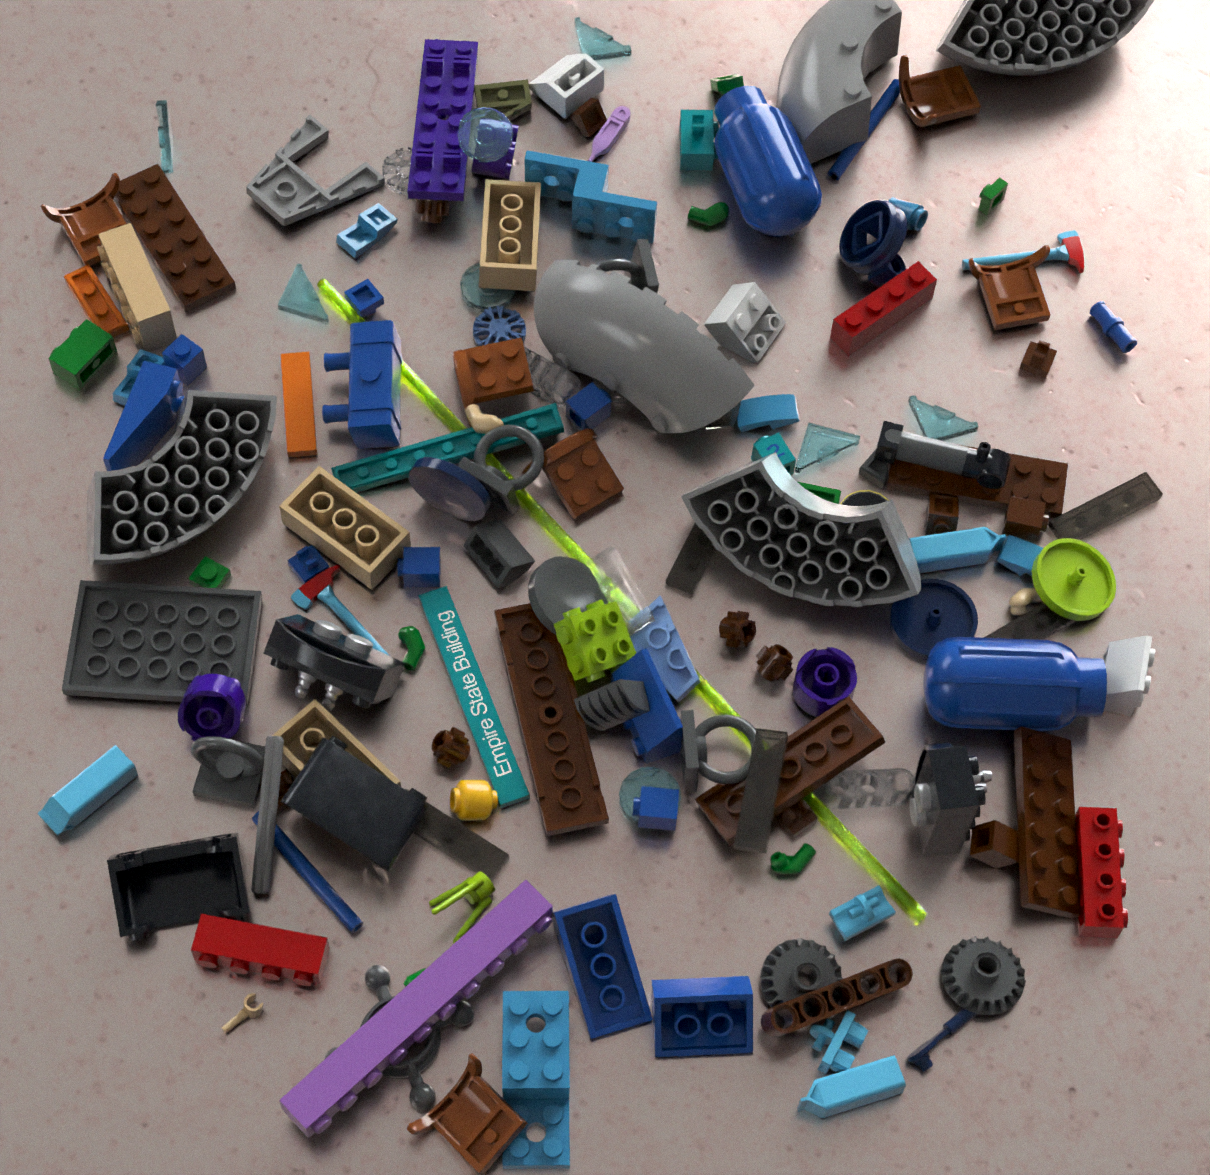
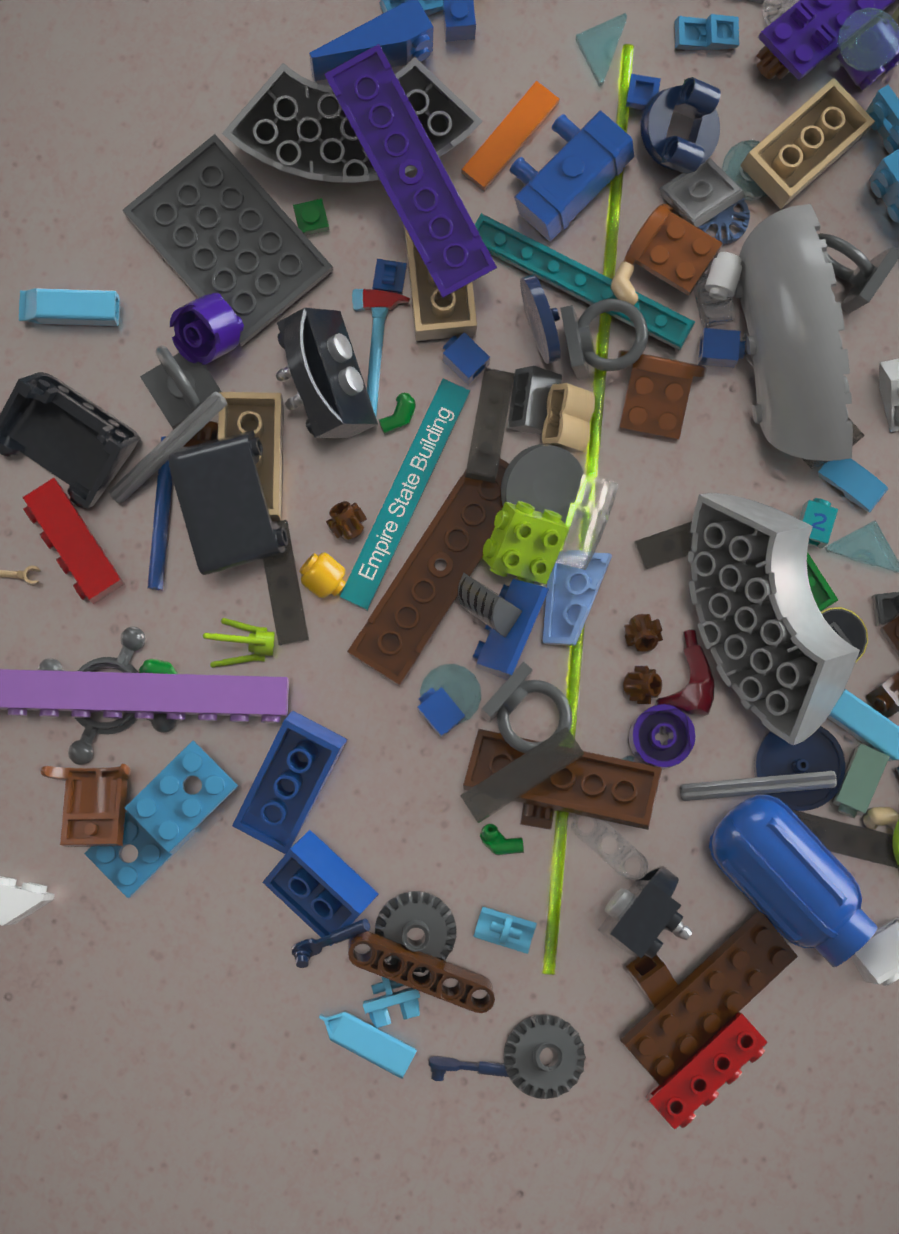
camera: 40 degrees right, 20 degrees up
none -> dark blue piece [292,919,370,968]
none -> dark purple piece [324,44,497,298]
none -> clear smoke tile [465,368,515,483]
none -> tan brick [542,383,595,453]
none -> dark blue piece [641,77,721,174]
none -> dark red animal [656,630,715,717]
none -> light grey tile [659,157,744,227]
none -> light grey axle [680,771,837,801]
none -> white brick [705,252,742,300]
none -> sand green brick [832,744,890,818]

